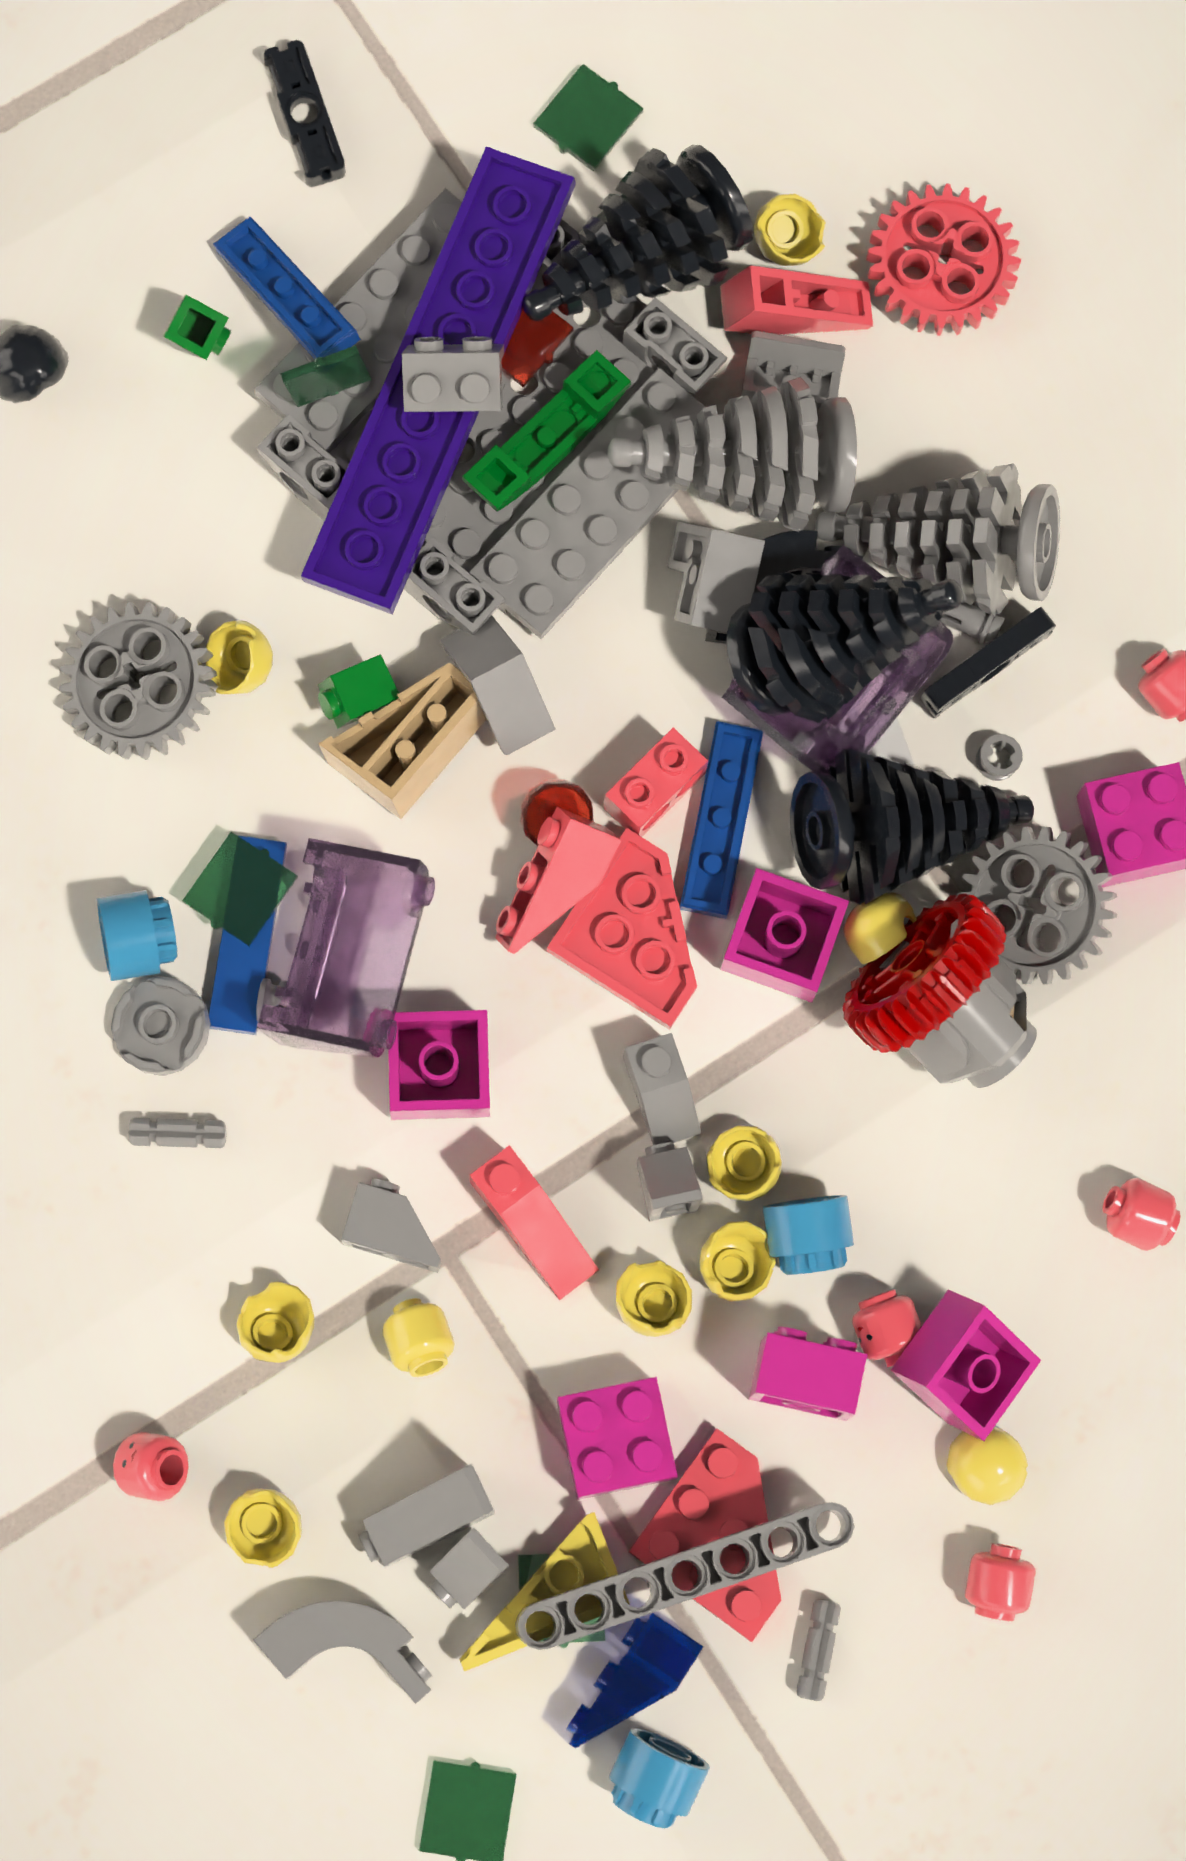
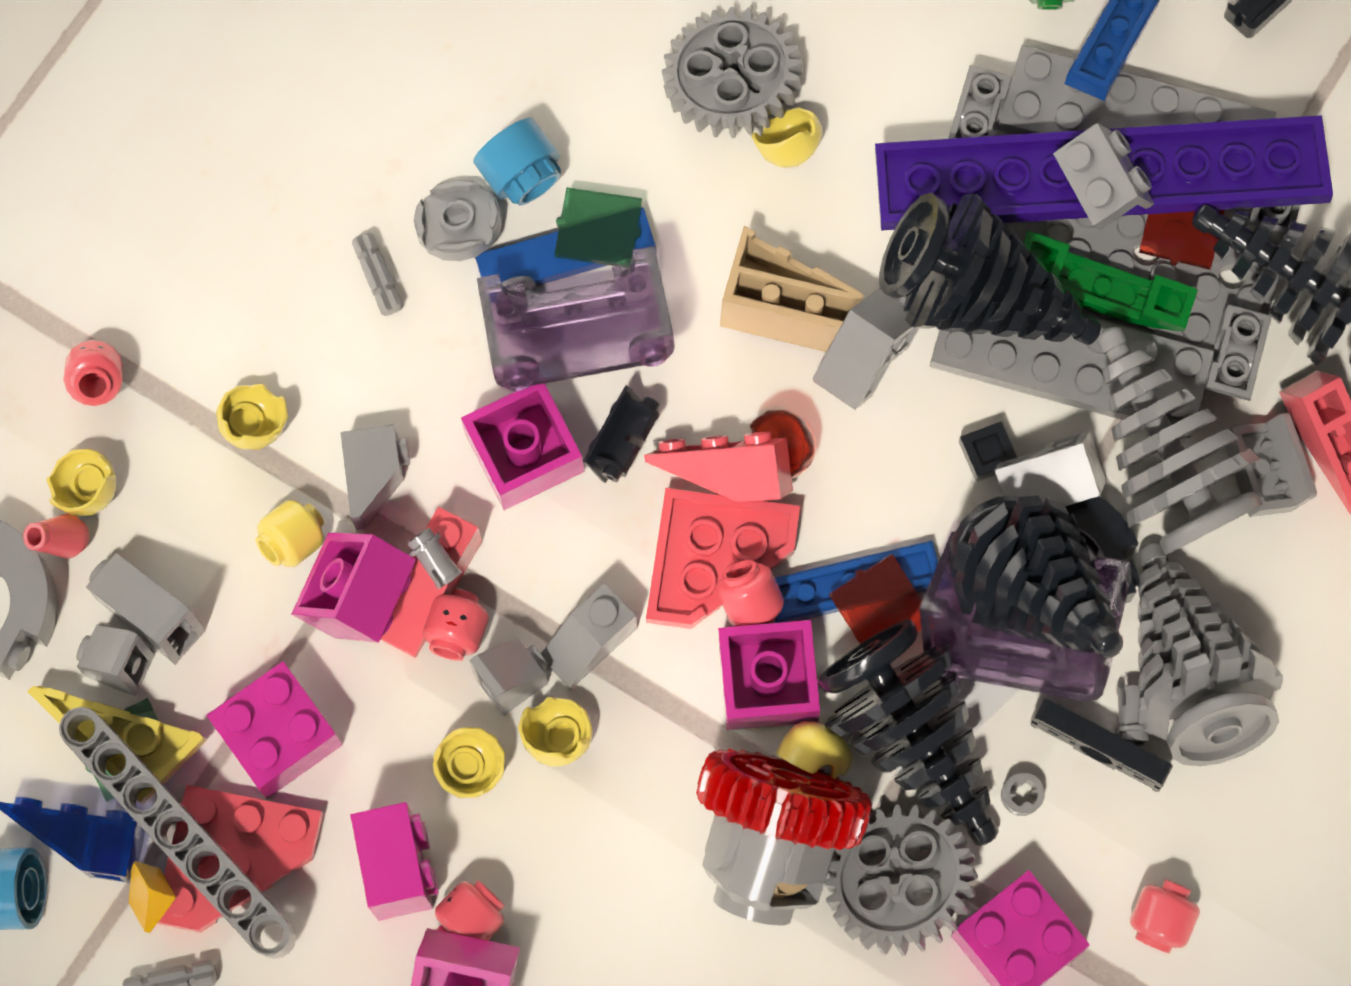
camera: 75 degrees right, 5 degrees down
clear green piece [280,345,372,407] -> none
green brick [318,654,399,729] -> none
coral brick [603,727,708,837] -> none
light yellow hair [616,1260,692,1337] -> none
dark azure piece [763,1195,854,1275] -> none
none -> coral cone [23,513,89,559]
none -> yellow slope [128,861,176,933]
none -> dark pink brick [291,533,416,643]
none -> light grey pin [407,527,462,589]
none -> coral head [422,589,489,661]
none -> black hinge [583,385,660,483]
none -> coral head [717,560,784,627]
none -> clear red piece [828,554,935,644]
none -> black plant [879,193,1101,345]
none -> black plate [959,421,1017,482]

